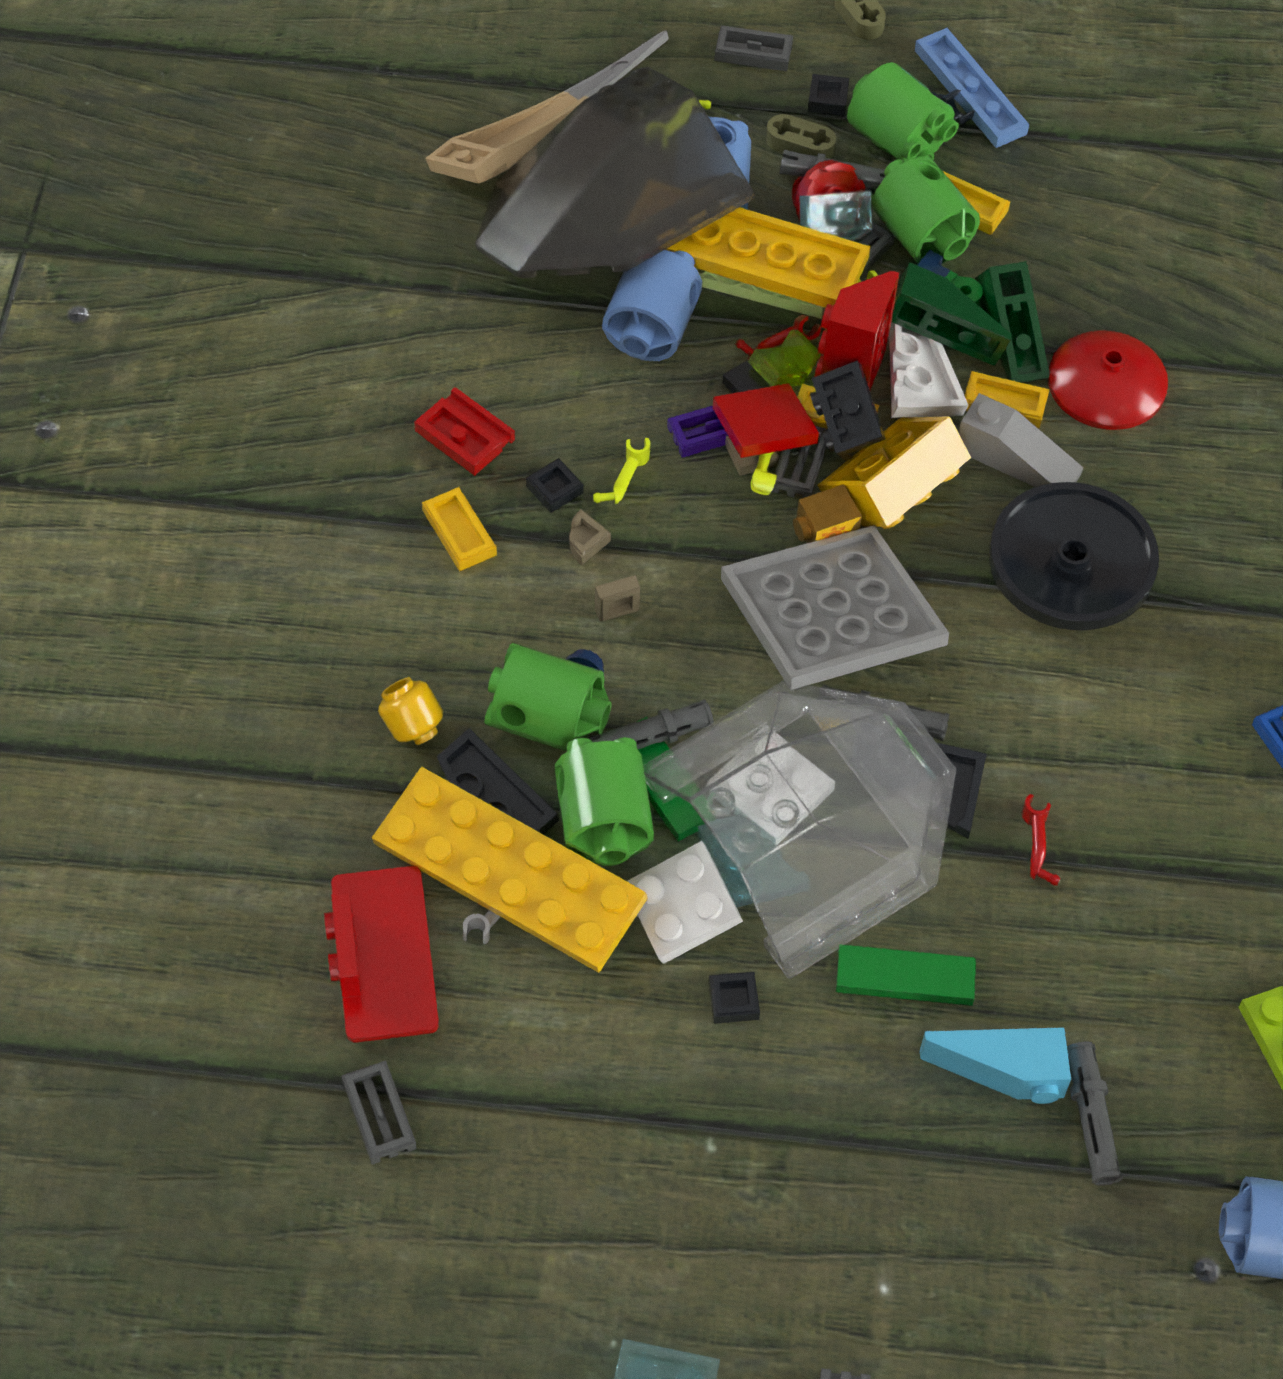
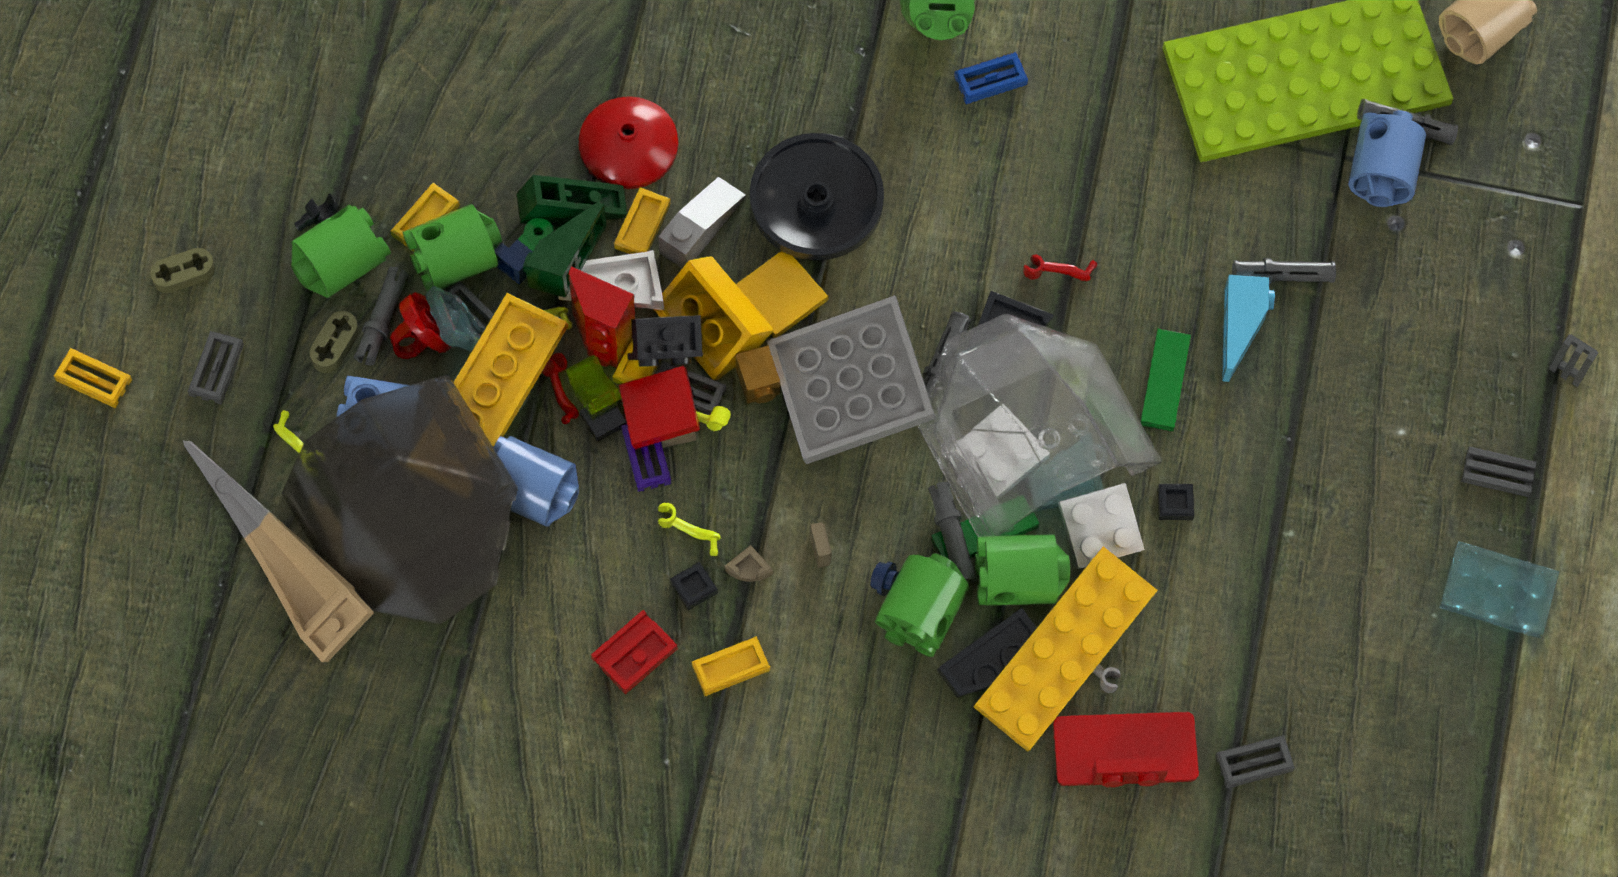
camera: 85 degrees left, 10 degrees up
yellow head [378,677,443,745] -> none
black plate [808,74,850,116] -> none
medium blue plate [915,28,1029,148] -> none
none -> yellow tile [736,251,828,338]

